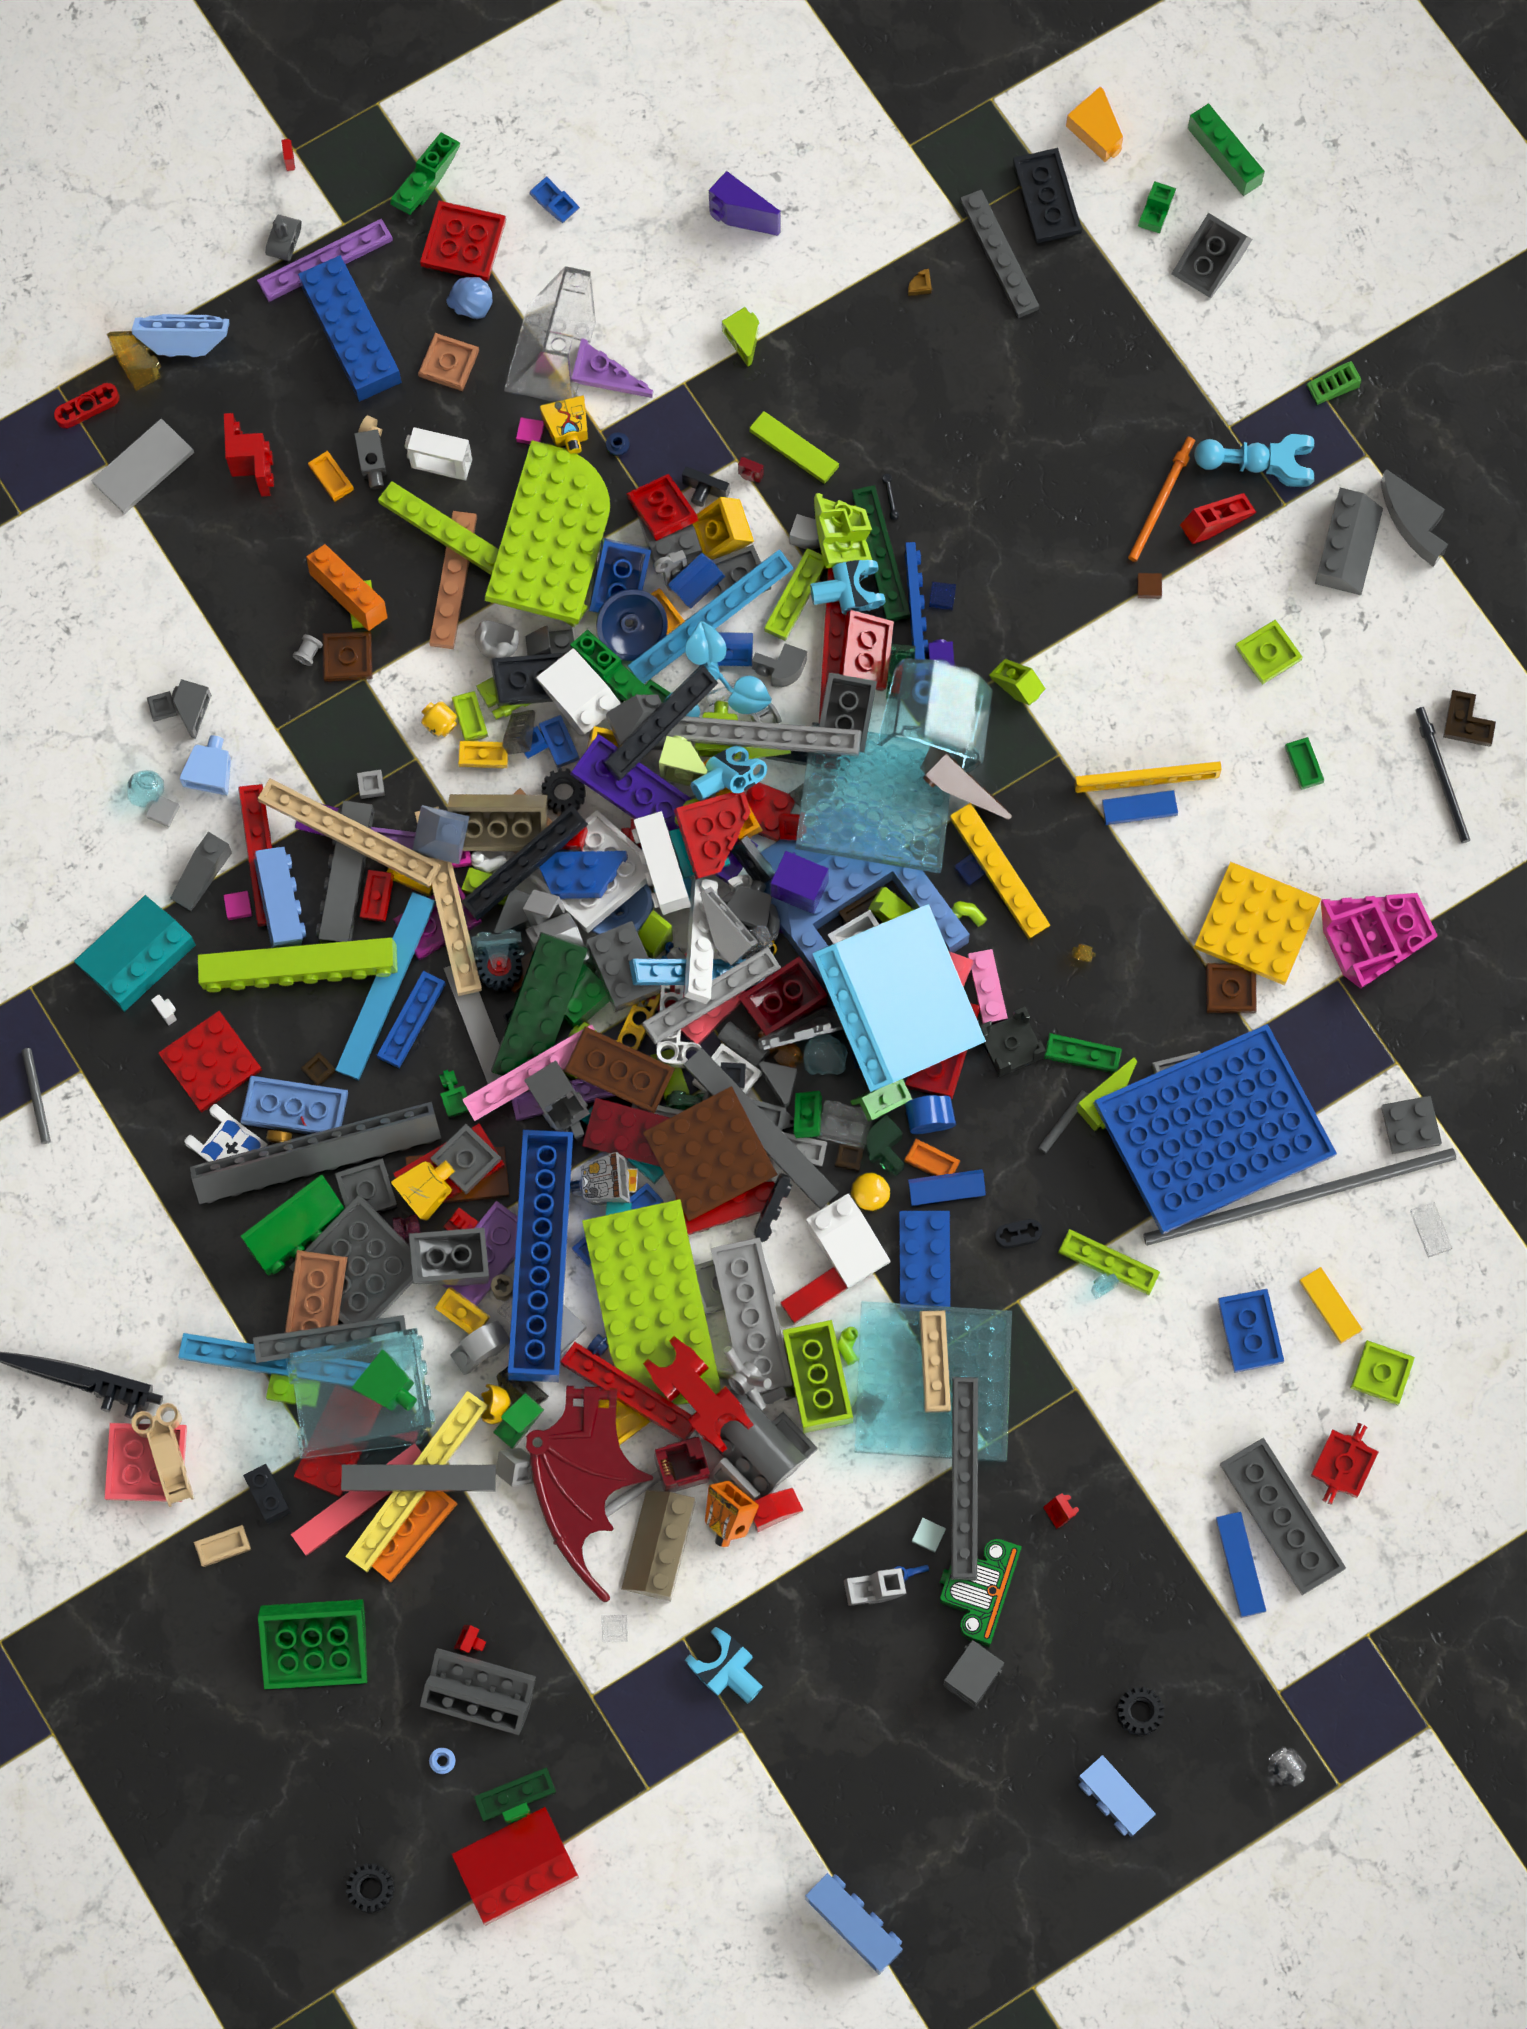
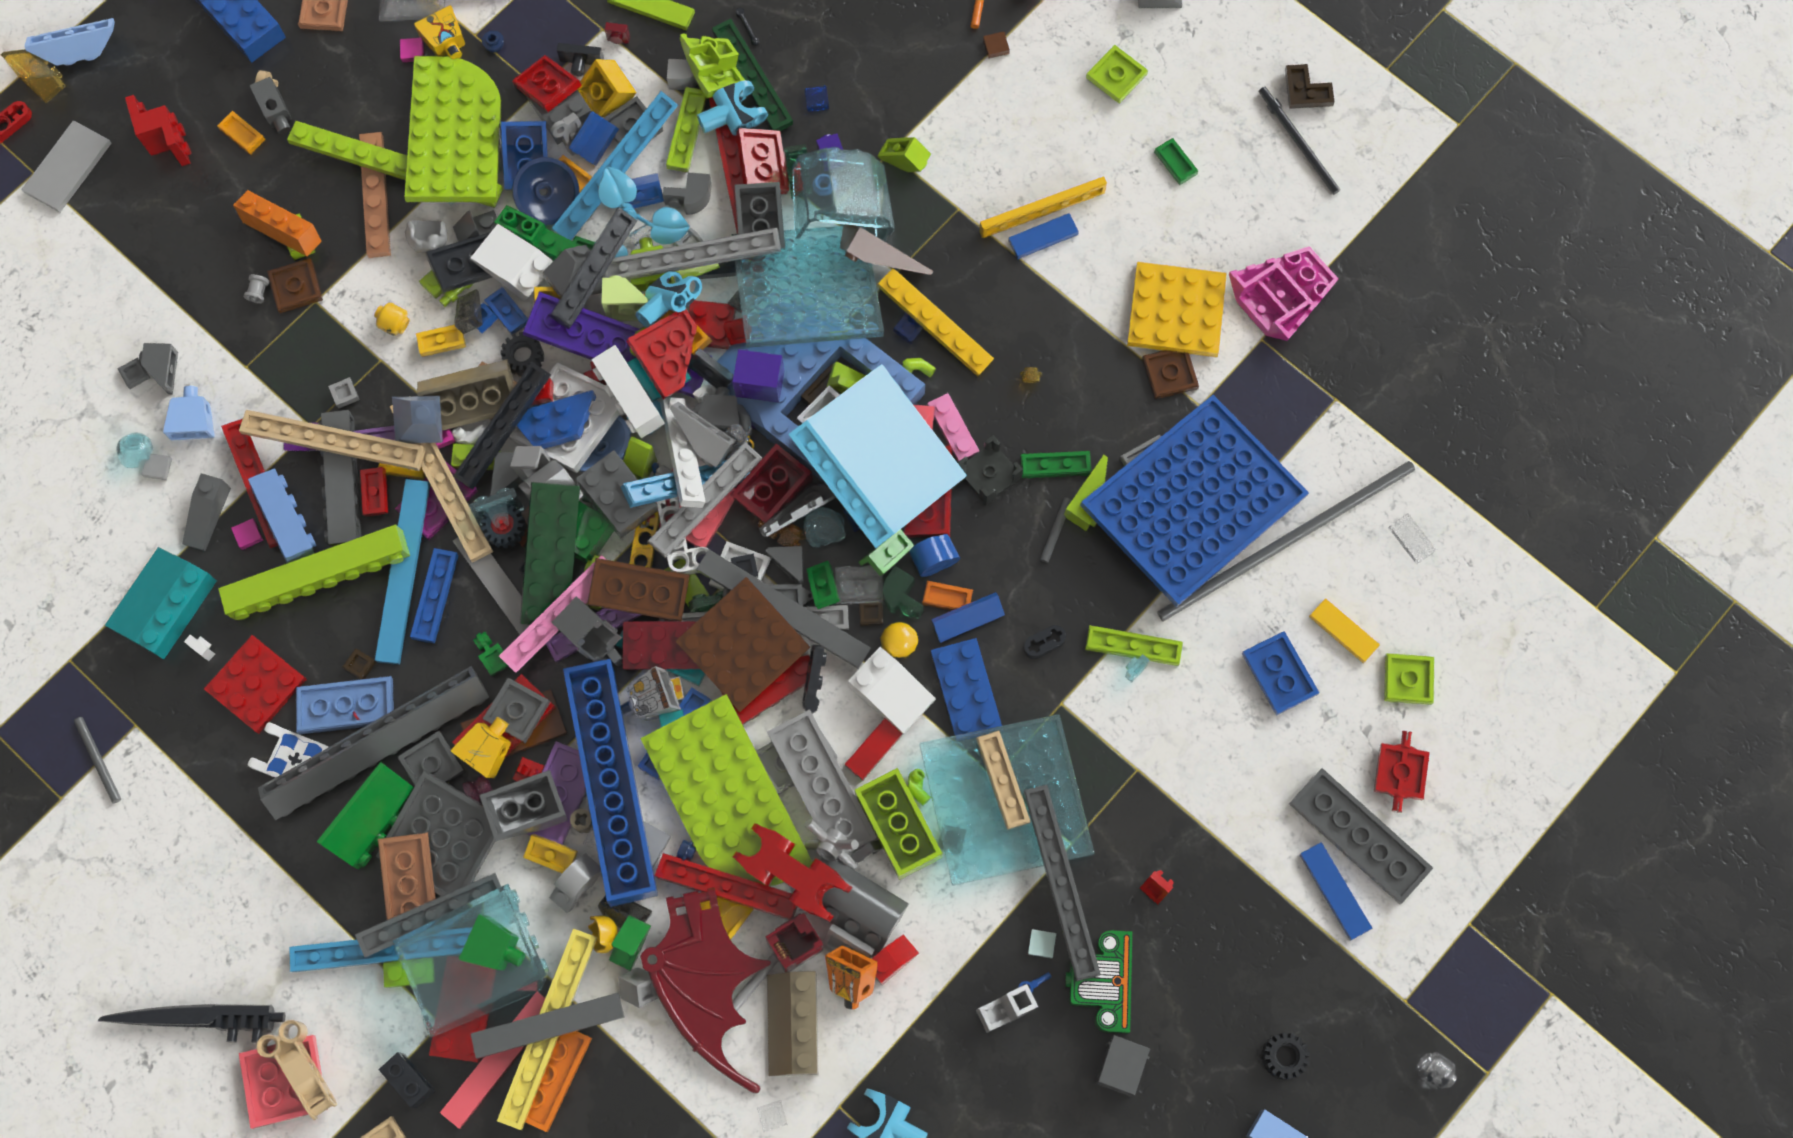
camera: 15 degrees left, 0 degrees up
pearl gold tile [266,1130,292,1143] -> none
white window [405,427,472,481] -> none
lime tile [452,691,488,741] -> none
dark grey axle [718,1021,770,1068] -> none
dark grey tile [772,1412,818,1466] -> none
blue plate [904,542,930,685] -> none
dark grey plate [1381,1096,1442,1154] -> none

